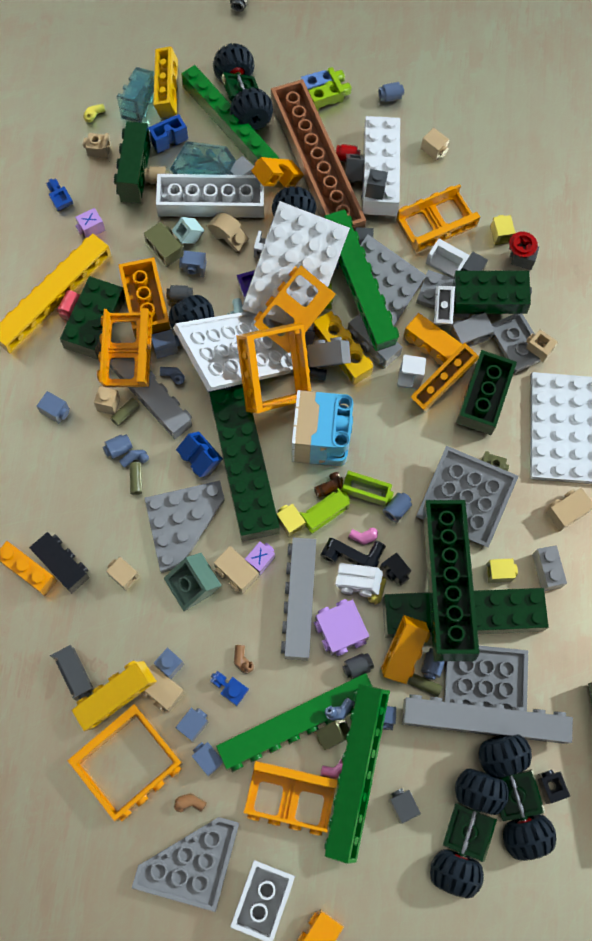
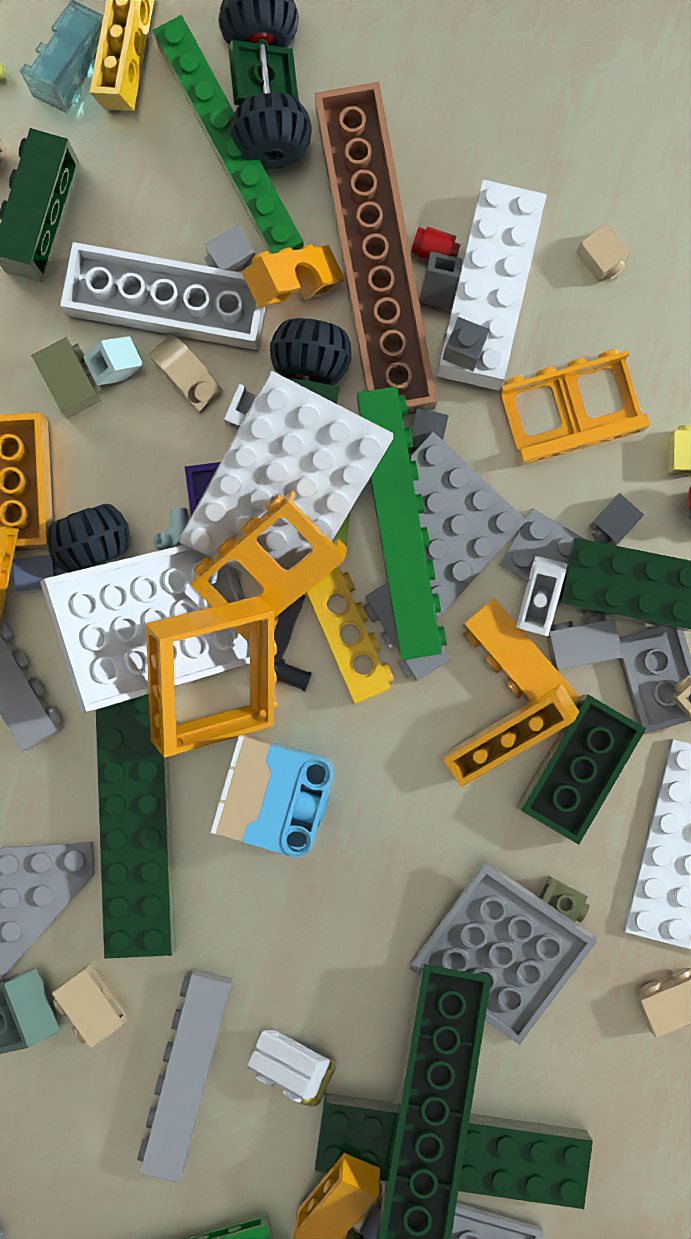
camera: 15 degrees right, 15 degrees up
tan brick [145,166,170,184] -> none
blue brick [148,114,188,153] -> none
sand blue arm [160,367,185,384] -> none
dark grey brick [166,285,193,304] -> none
clear light blue wedge [170,141,236,175] -> none
blue brick [176,431,223,477] -> none
sand blue brick [179,250,207,278] -> none
blue plate [210,671,249,706] -> none
medium nougat arm [234,645,254,673] -> none
lavender brick [245,542,275,575] -> none
light yellow brick [277,504,306,537] -> none
lime window [299,488,350,534] -> none
lime hips [301,67,352,111] -> none
light grey brick [307,337,351,368] -> none
lavender brick [313,599,370,656] -> none
reddish brown arm [314,472,343,498] -> none
black beam [320,538,386,567] -> none
lime window [341,470,394,507] -> none
dark grey brick [342,653,374,679] -> none
bright pink arm [348,528,378,545] -> none
sand blue brick [378,82,404,102] -> none
black brick [379,552,411,586] -> none
sand blue brick [382,493,412,523] -> none
white panel [397,355,426,390] -> none
white panel [426,239,470,278] -> none
light yellow brick [486,558,518,583] -> none
light grey brick [532,545,567,591] -> none

